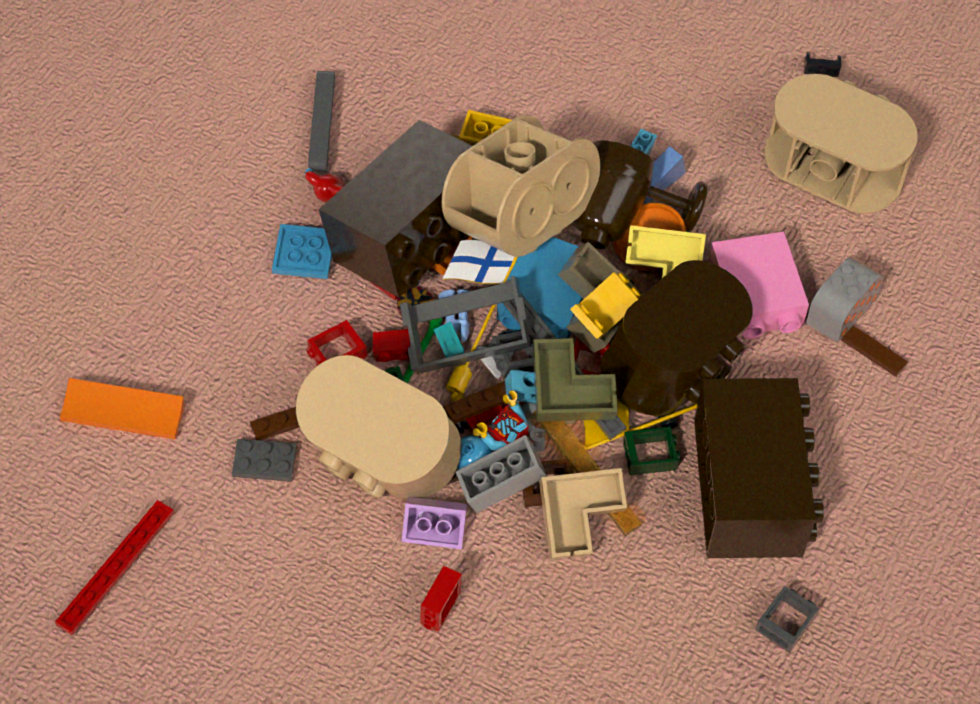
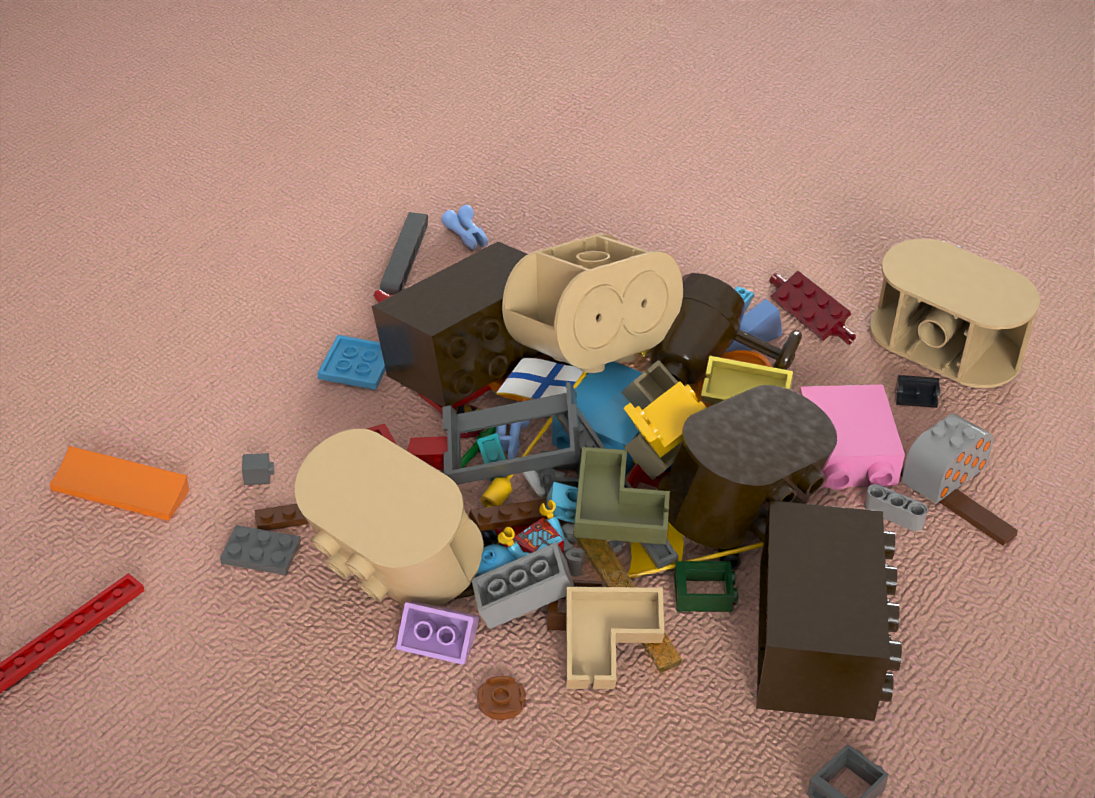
camera: 10 degrees right, 15 degrees down
red window [420,565,462,632] -> none
none -> dark grey brick [242,453,275,485]
none -> light blue piece [441,205,489,250]
none -> dark orange tile [477,676,526,720]
none -> dark red plate [769,271,856,345]
none -> light grey beam [864,484,928,531]
none -> black hinge [895,375,940,408]

